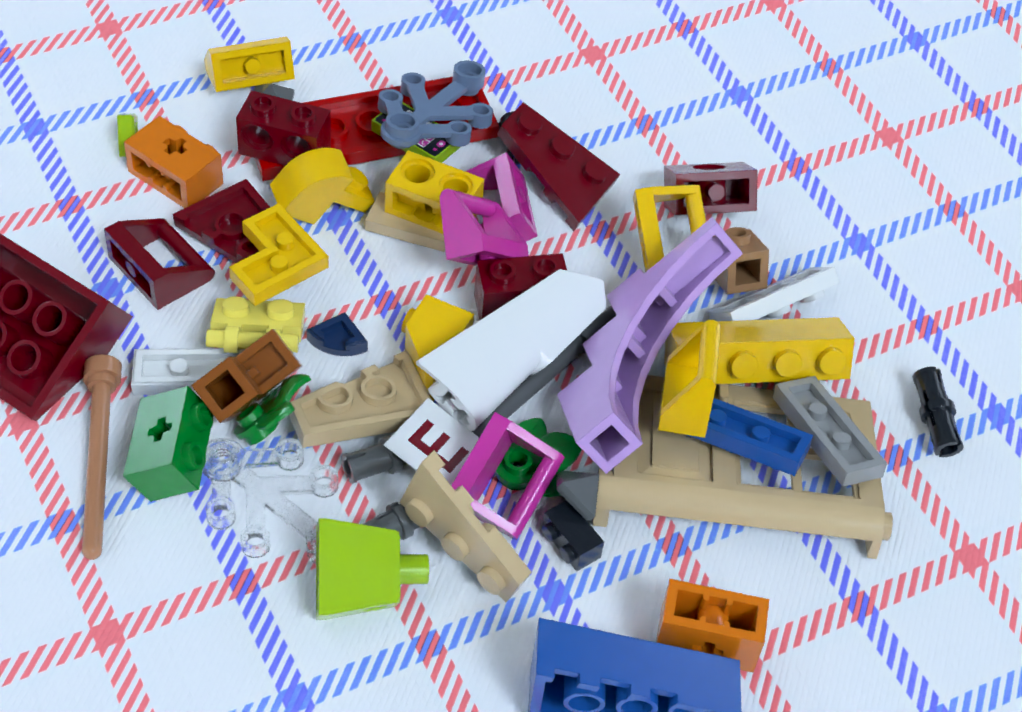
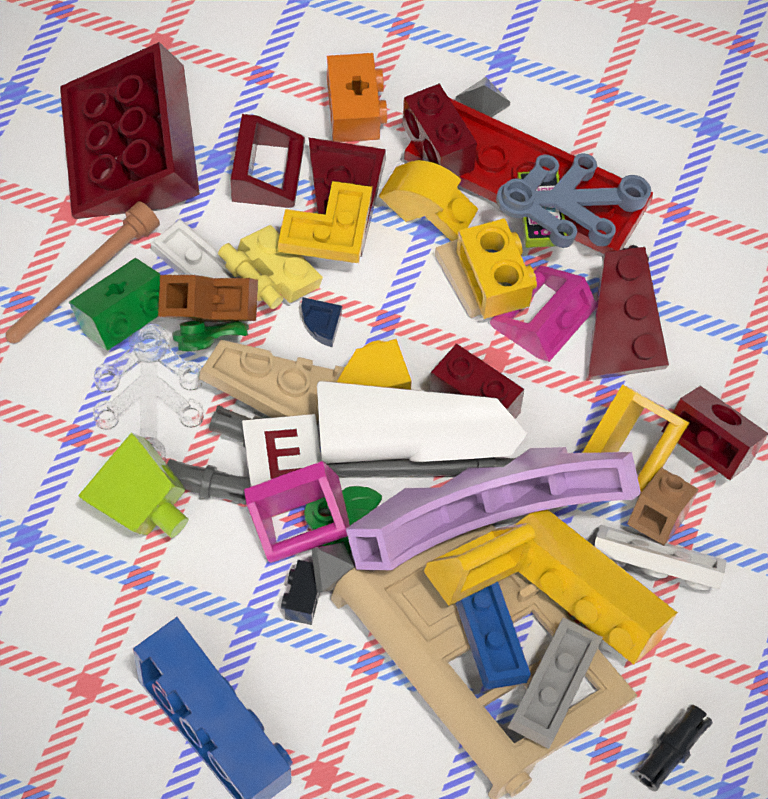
camera: 50 degrees right, 10 degrees up
lime tile [117,113,138,157] -> none
yellow tile [204,36,295,92] -> none
tan wing [399,450,532,602] -> none
dark pink tile [440,189,529,266] -> none
orange brick [656,579,770,673] -> none

